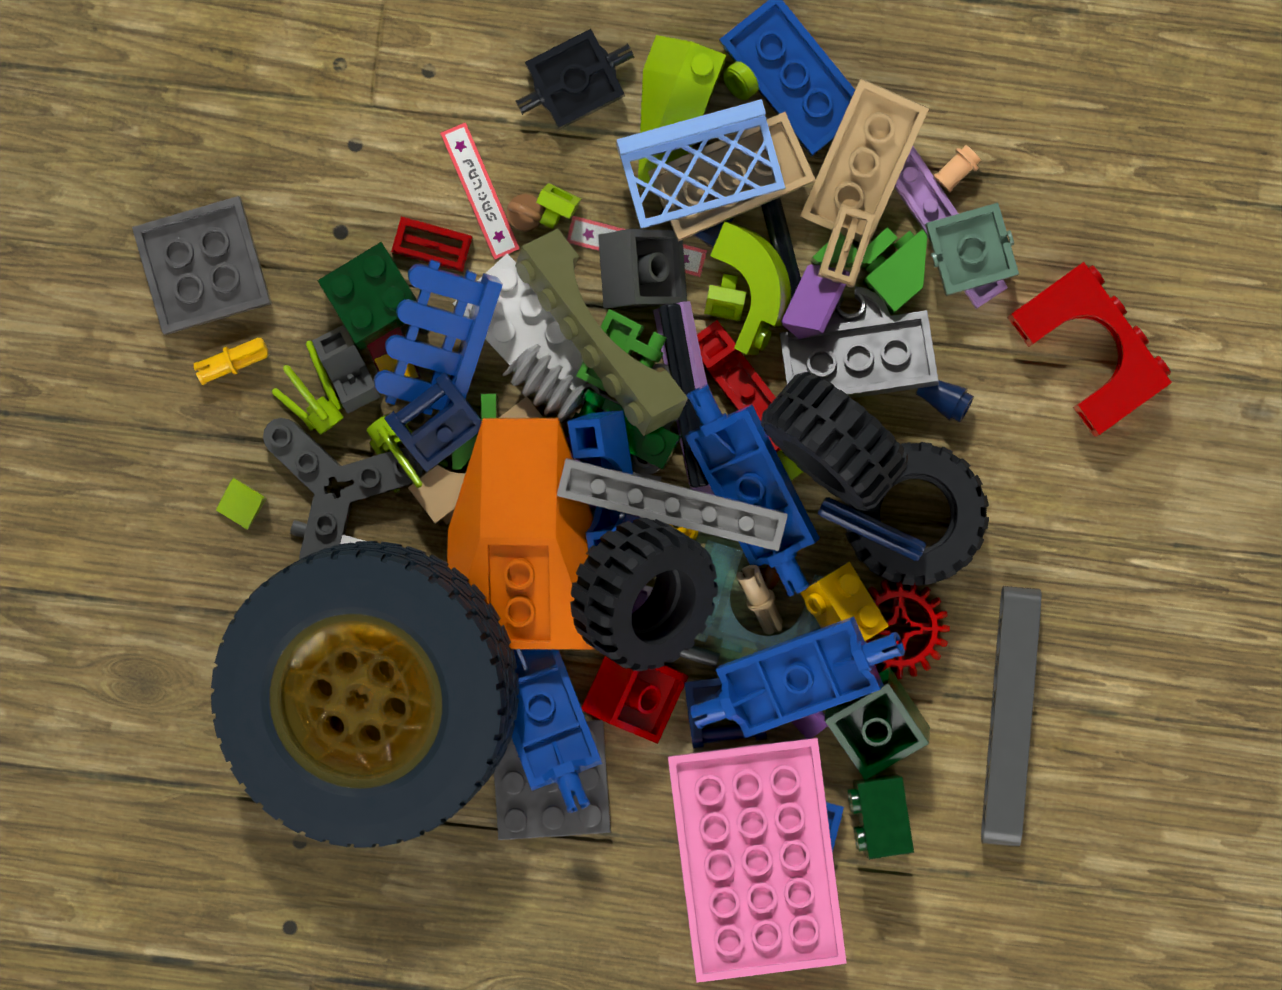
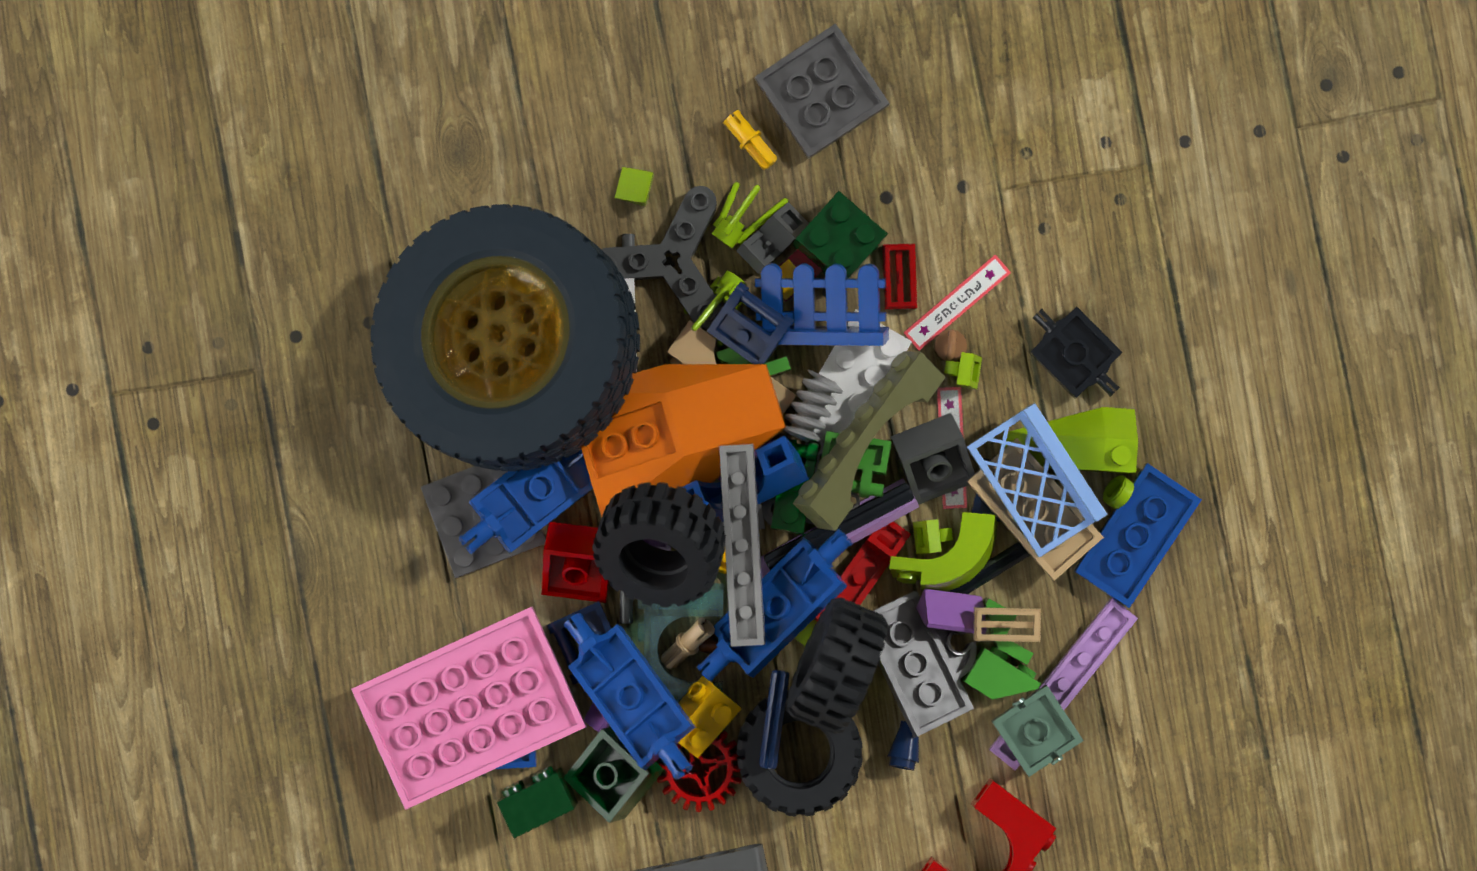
camera: 70 degrees right, 0 degrees up
tan plate [800,78,929,246] -> none
light nougat pin [933,145,981,193] -> none

